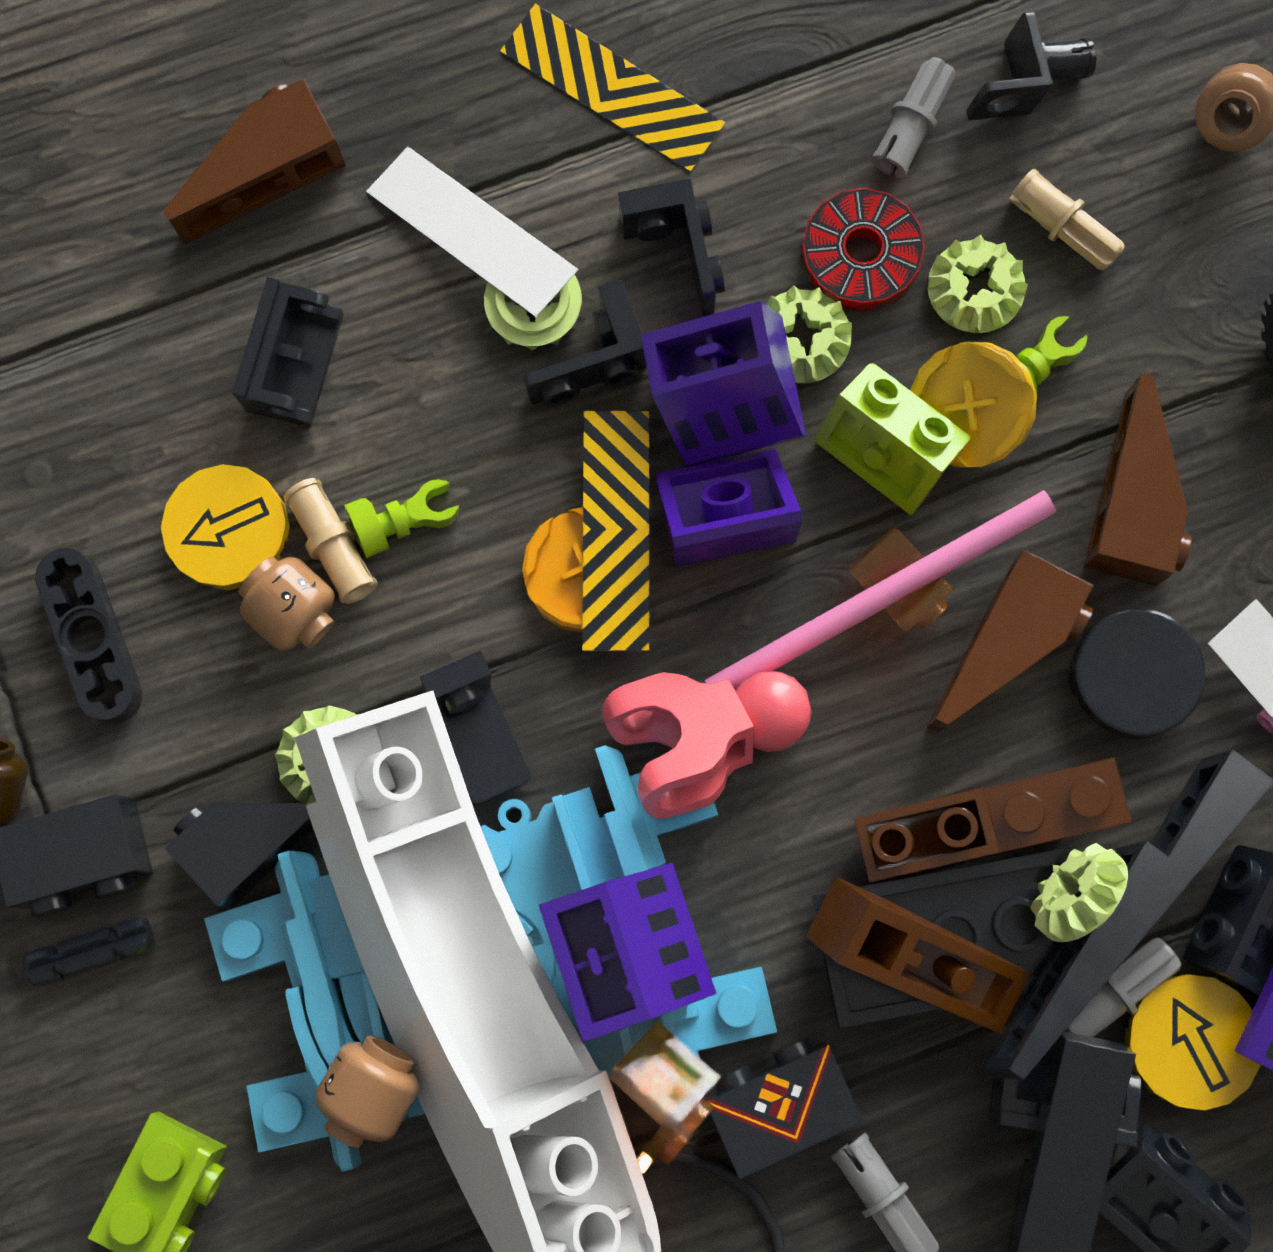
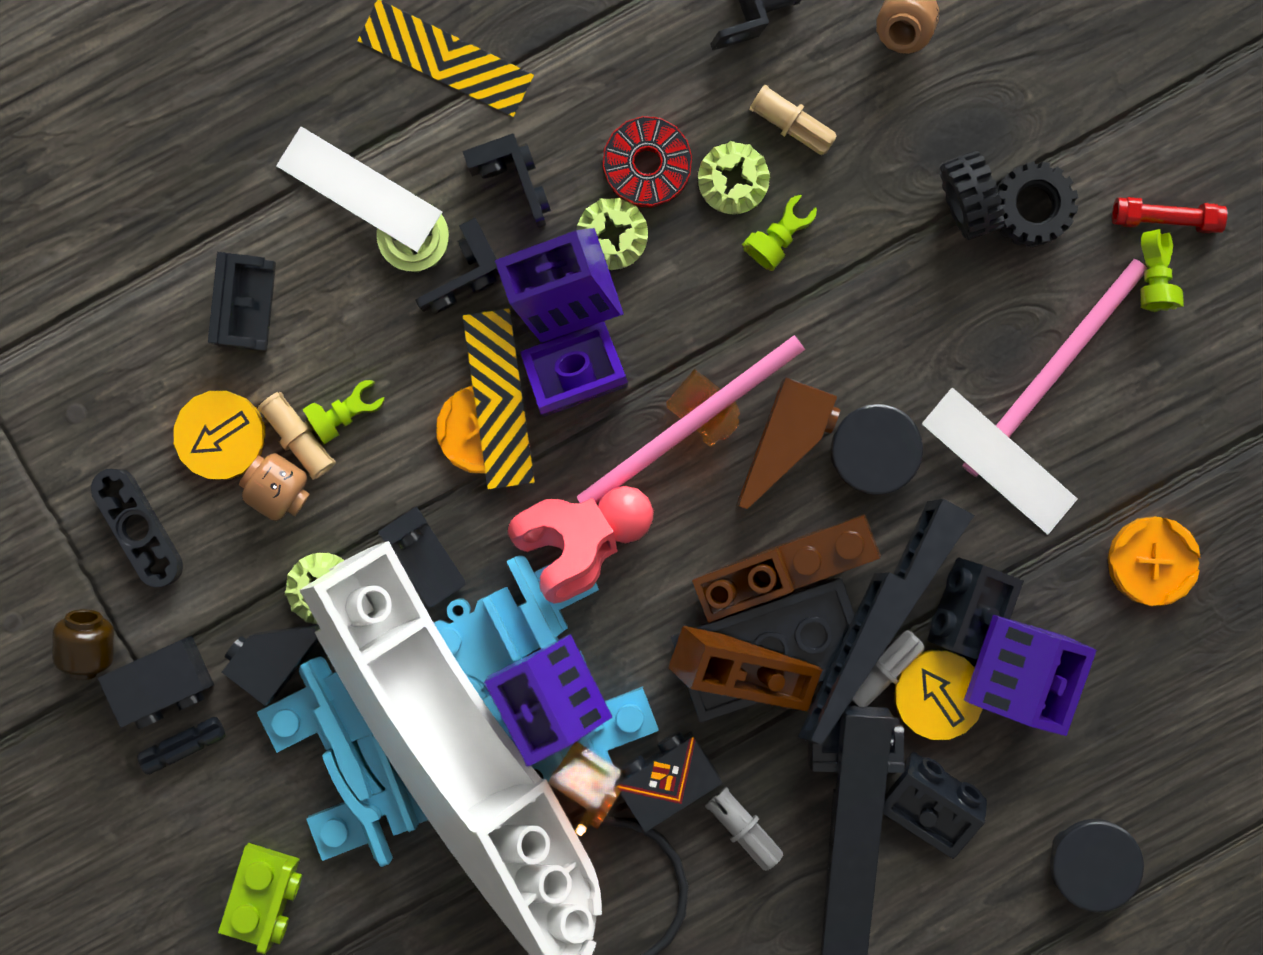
camera: 15 degrees left, 10 degrees up
reddish brown slope [163,79,346,244] -> none
medium nougat head [315,1035,419,1148] -> none
lime bracket [813,364,970,515] -> none
light grey axle [871,57,955,178] -> none
yellow tile [910,342,1037,467] -> none
yellowish green gear [1030,843,1128,942] -> none
reddish brown slope [1083,374,1192,586] -> none

